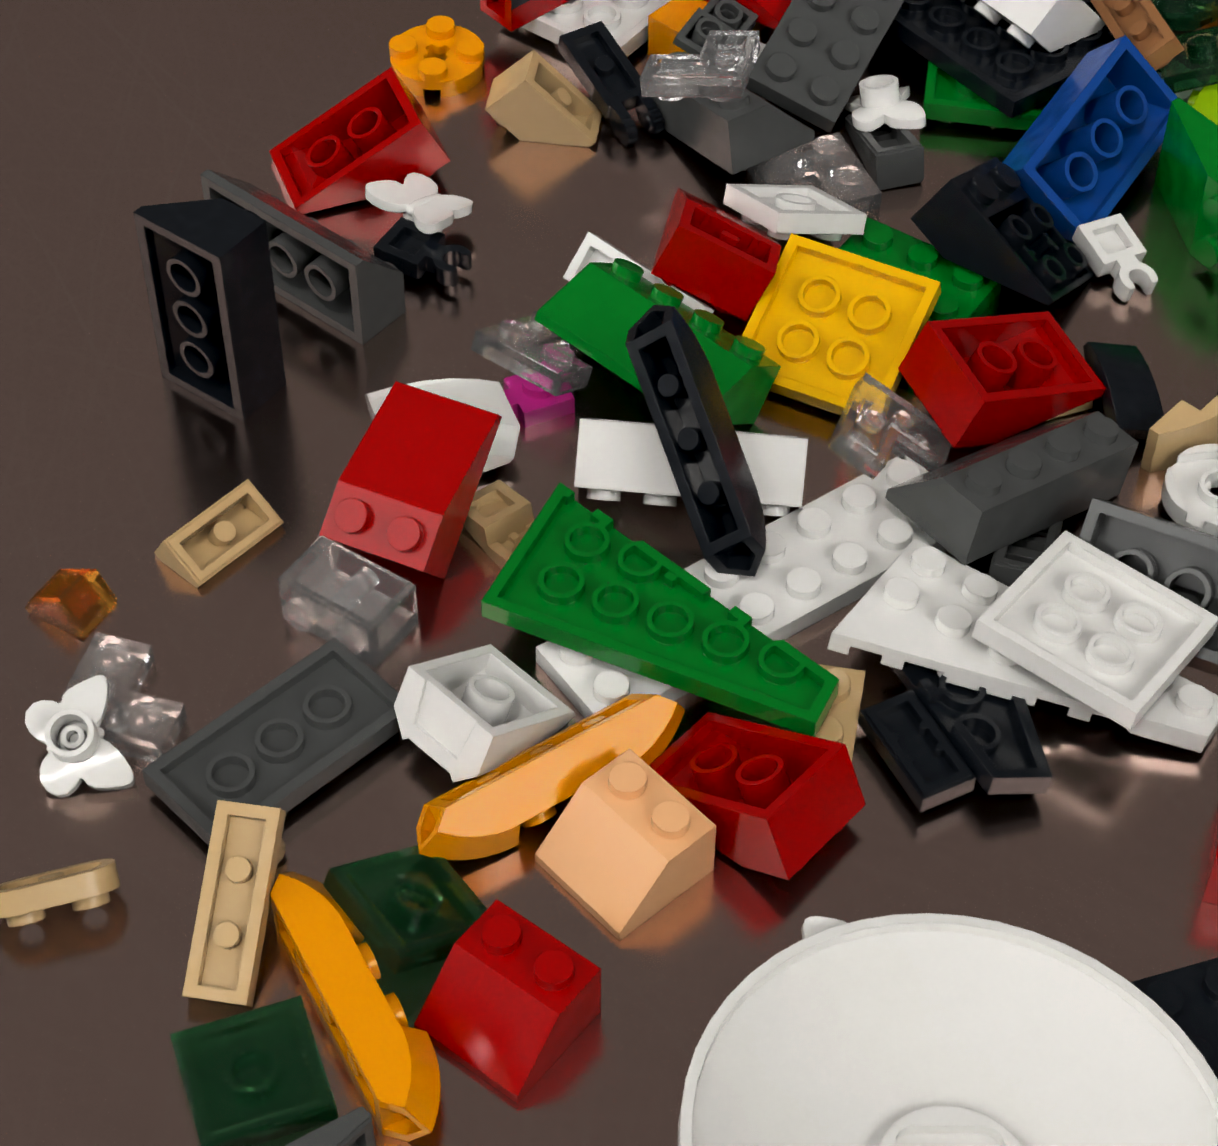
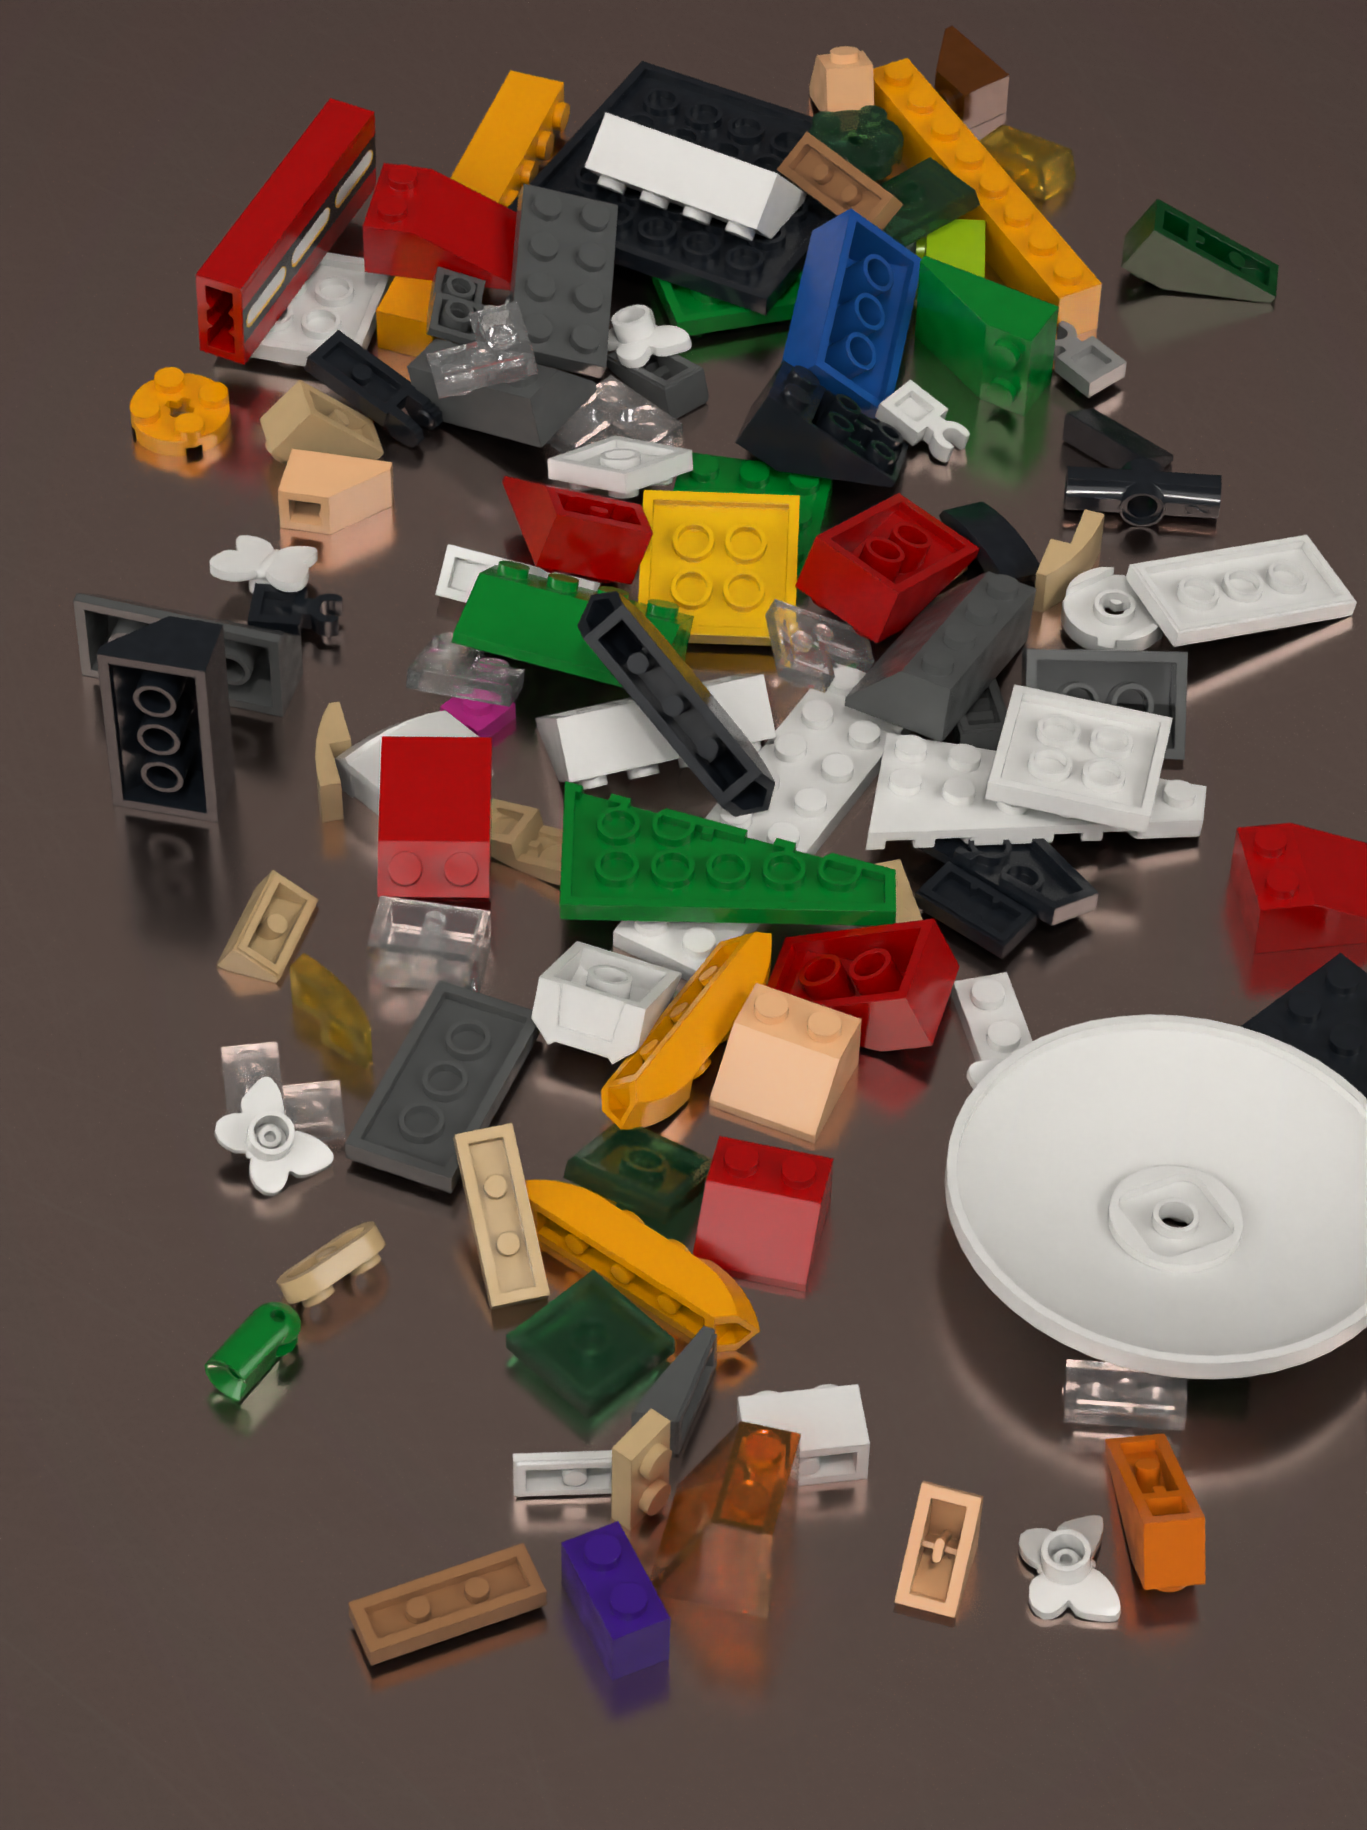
camera: 25 degrees left, 0 degrees up
clear orange slope [25,569,117,637] -> none
red slope [269,67,451,214] -> none
none -> light nougat slope [278,449,394,535]
none -> clear yellow slope [289,953,373,1069]
none -> tan slope [315,701,351,823]
none -> white plate [952,972,1033,1062]

